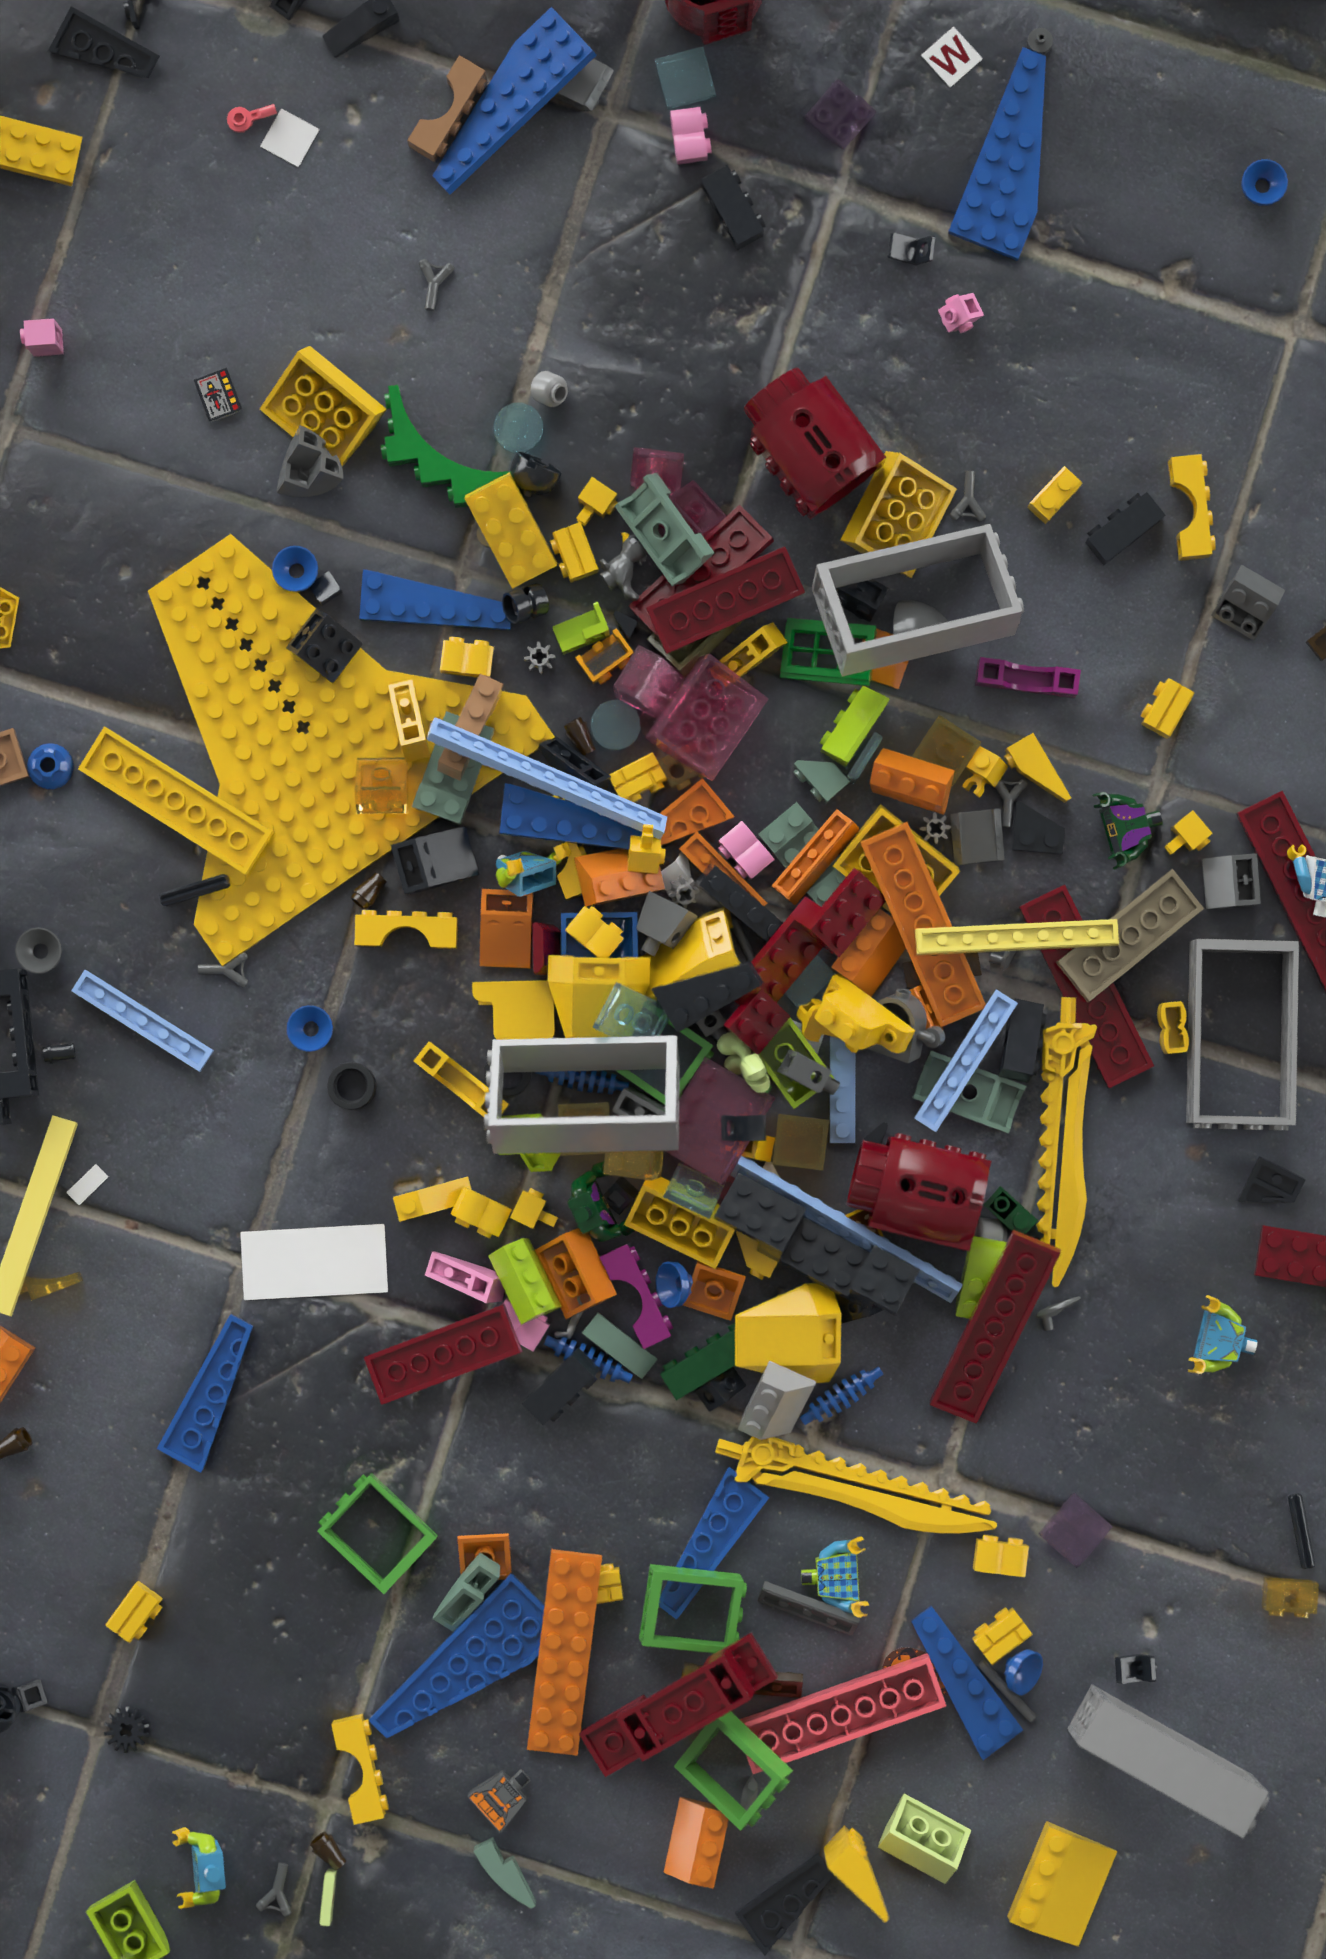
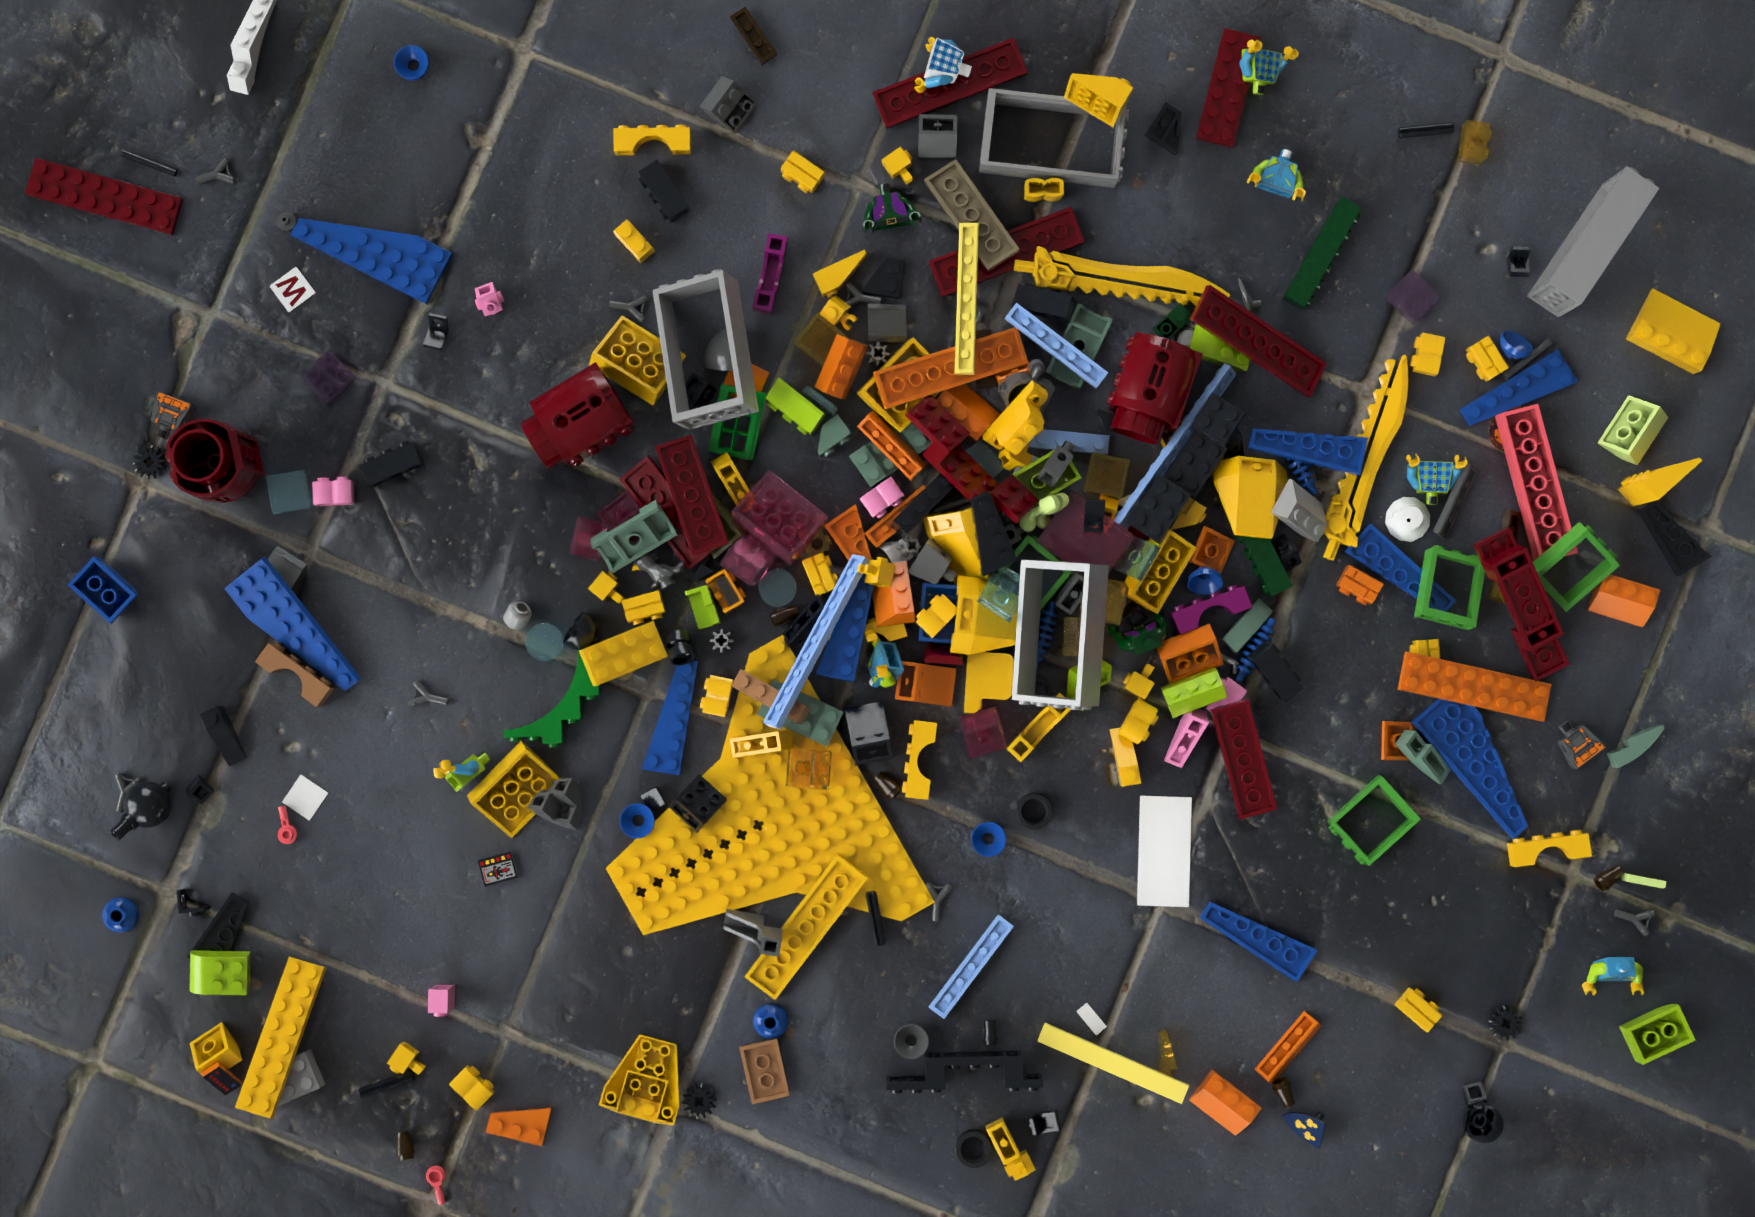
camera: 80 degrees left, 0 degrees up
none -> lime brick [189,950,251,995]
none -> torso [433,752,490,792]
none -> dark grey arch [723,909,783,957]
none -> clear pink slope [959,707,1007,759]
none -> yellow slope [1064,73,1133,127]
none -> blue wing [1248,428,1368,476]
none -> orange slope [1254,1011,1321,1084]
none -> dark green brick [1282,196,1361,310]
none -> orange brick [1336,565,1383,606]
none -> white hat [1385,497,1430,542]

